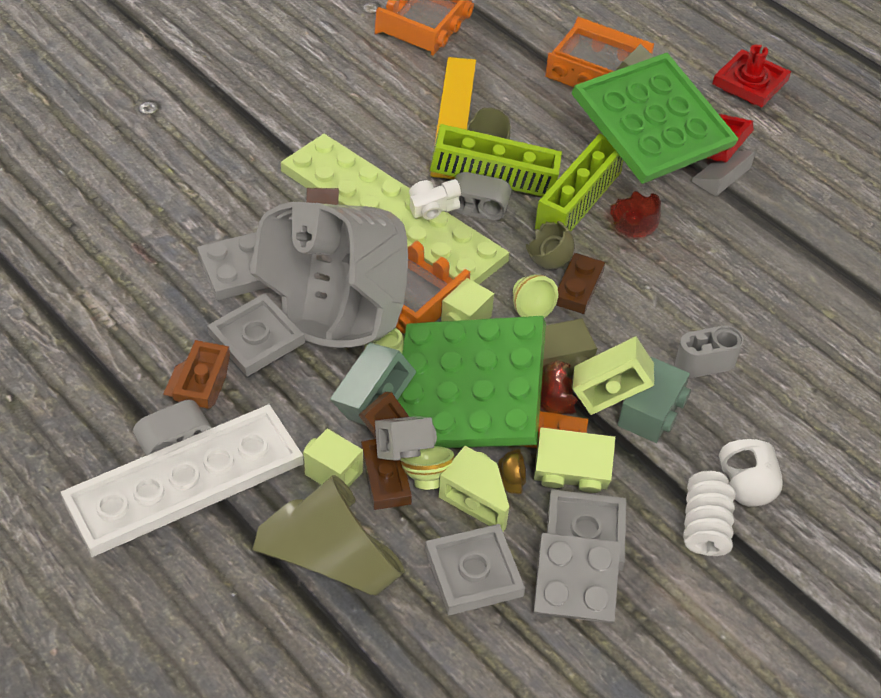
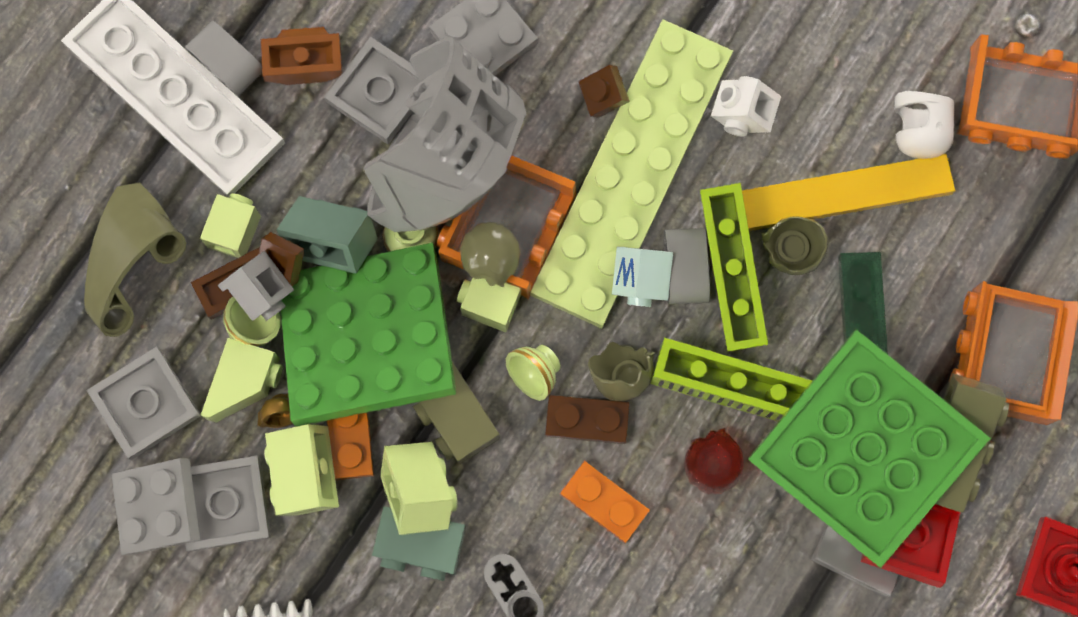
camera: 75 degrees right, 30 degrees up
white plate [409,179,461,220] -> none
clear red hair [540,360,578,415] -> none
none -> olive hair [460,222,520,287]
none -> orange plate [560,461,650,544]
none -> light aqua brick [612,246,673,307]
none -> white brick [711,76,781,137]
none -> clear green plate [838,252,888,355]
none -> white helmet [894,91,954,159]

